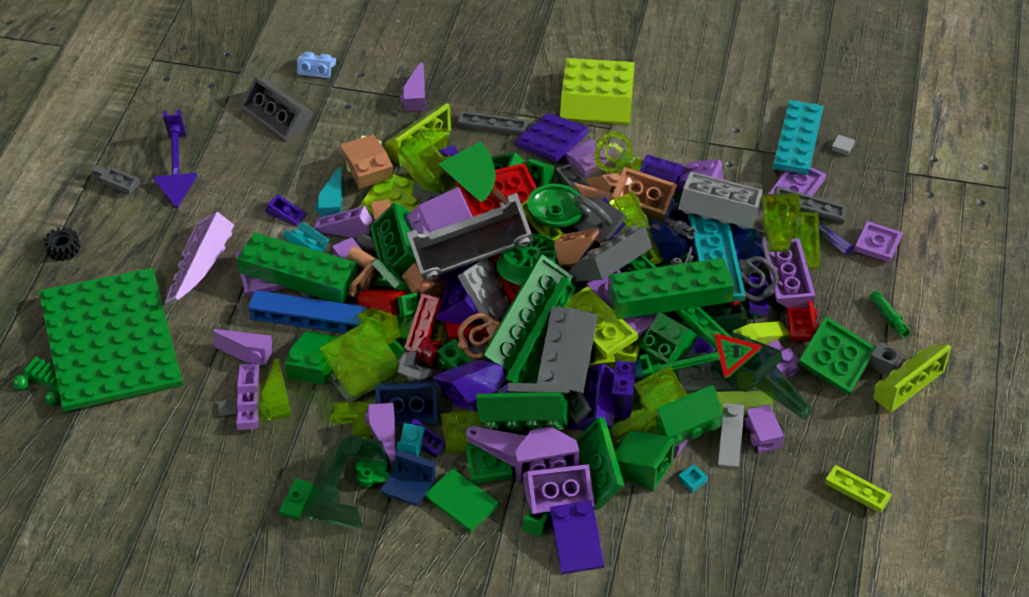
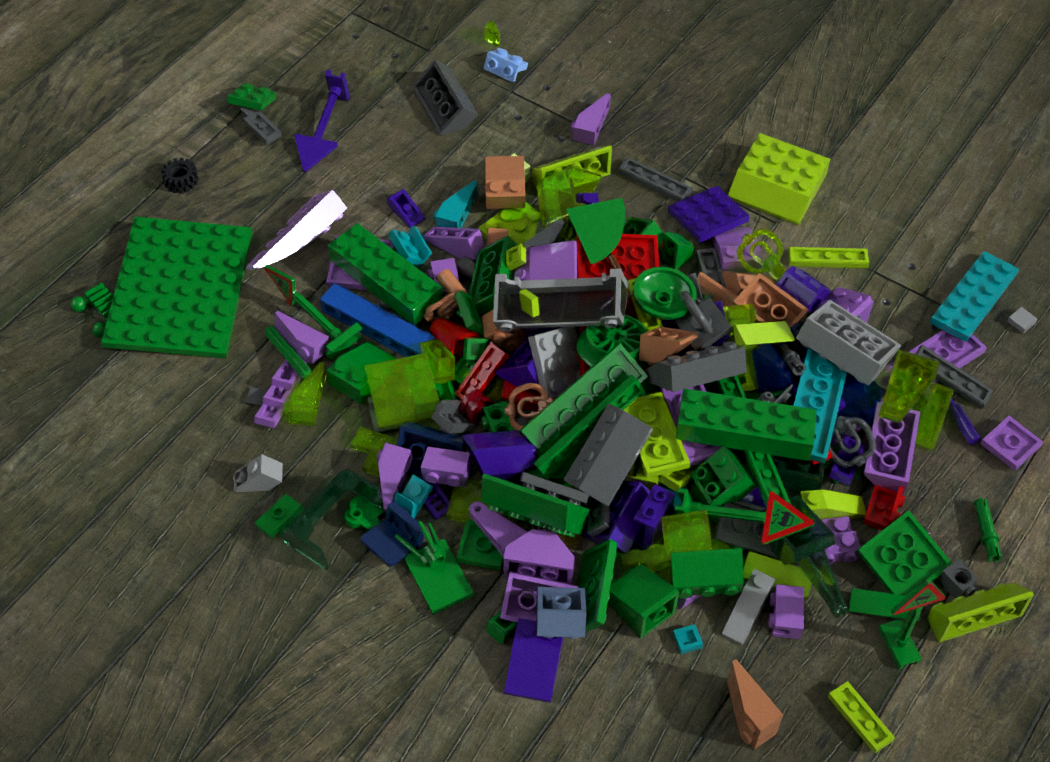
camera: 20 degrees right, 5 degrees up
none -> green plate [227,83,276,111]
none -> light grey slope [233,454,283,492]
none -> green piece [263,264,362,361]
none -> green axle [265,325,311,379]
none -> green plant [395,521,446,567]
none -> medium lavender brick [421,447,472,487]
none -> clear neon green slope [484,20,500,47]
none -> lime tile [506,243,526,271]
none -> lime tile [519,289,539,318]
none -> dark grey slope [523,219,567,247]
none -> sand blue brick [537,587,586,639]
none -> nougat slope [727,659,783,750]
none -> lime slope [733,321,795,346]
none -> lime tile [788,247,869,268]
none -> green tile [849,588,921,621]
none -> green piece [878,579,946,670]

